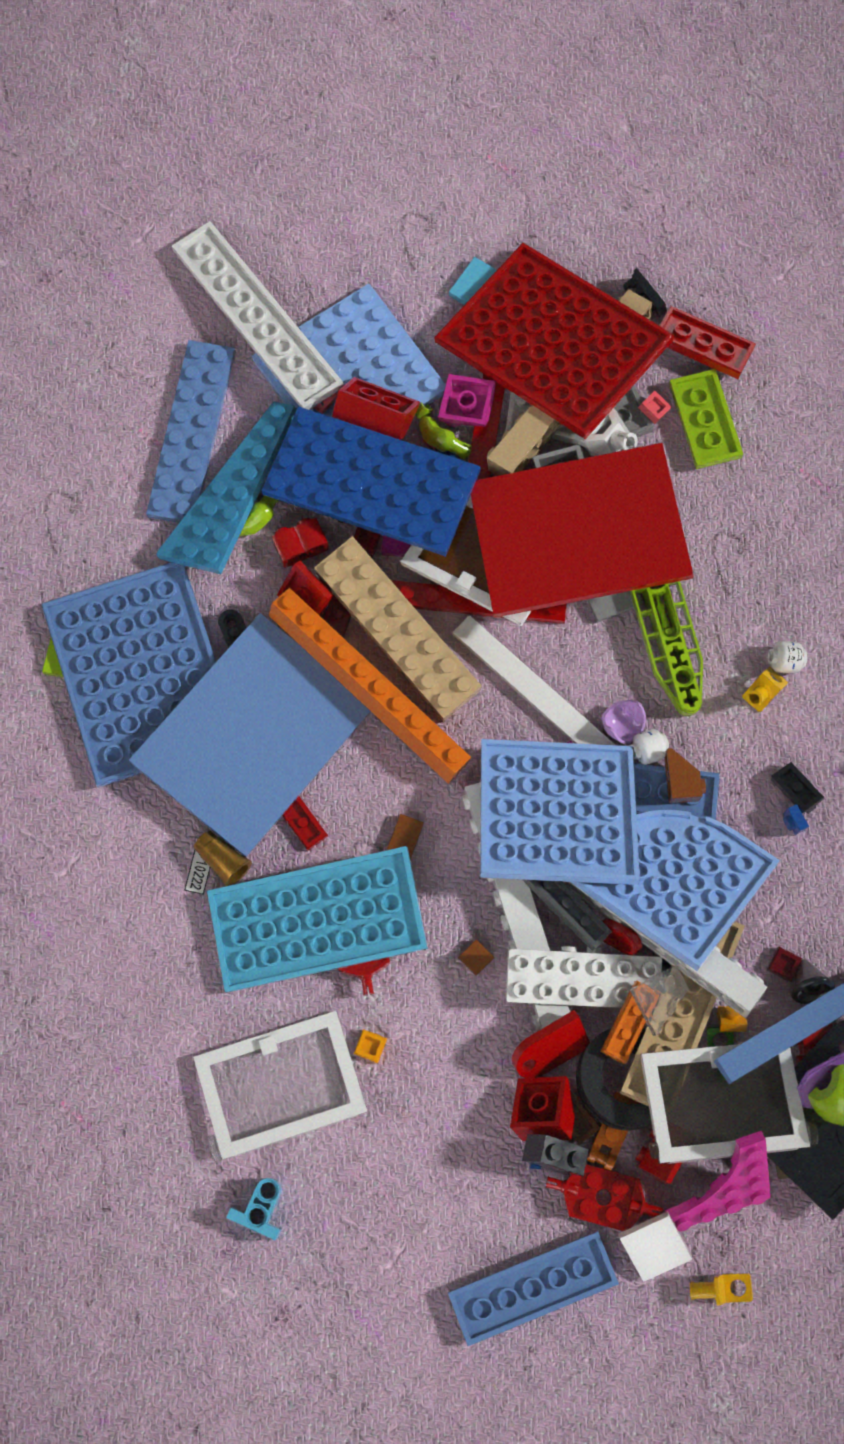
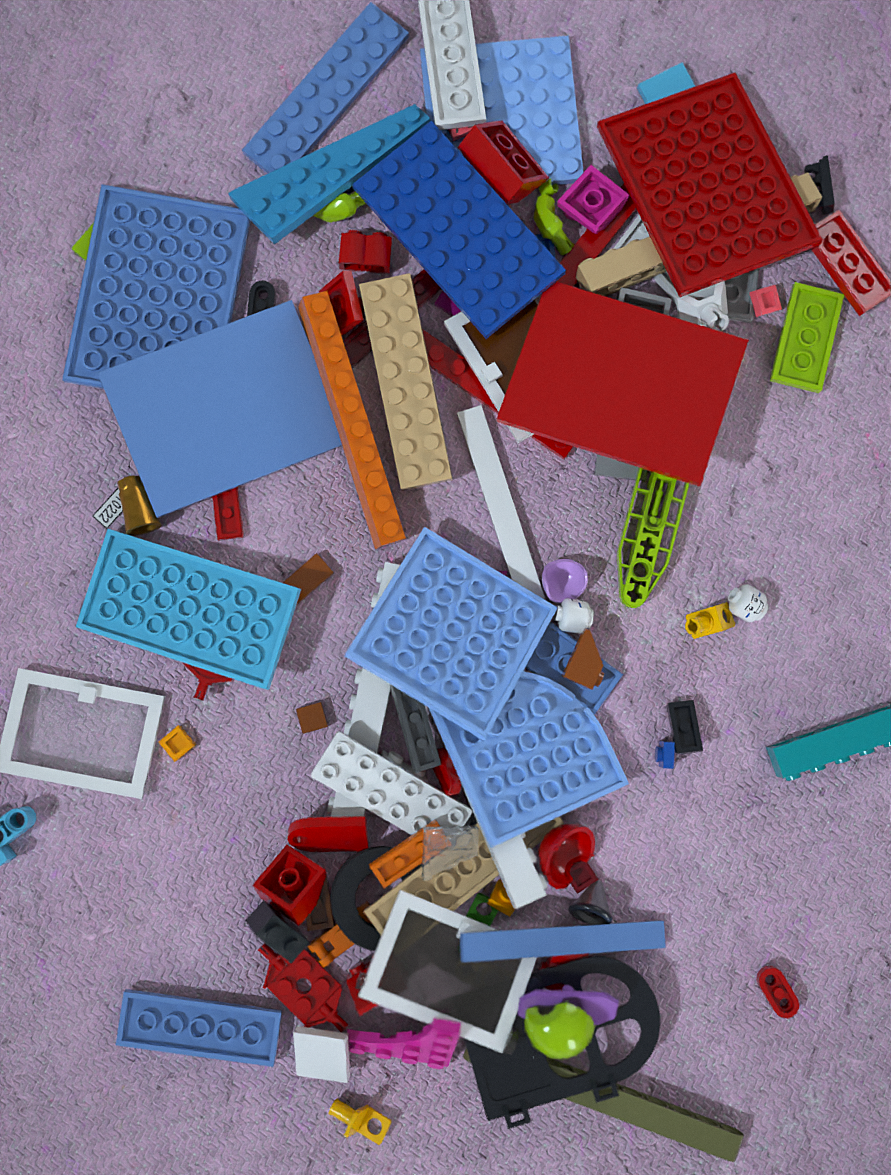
camera: 25 degrees right, 10 degrees up
none -> red cylinder [537,823,595,889]

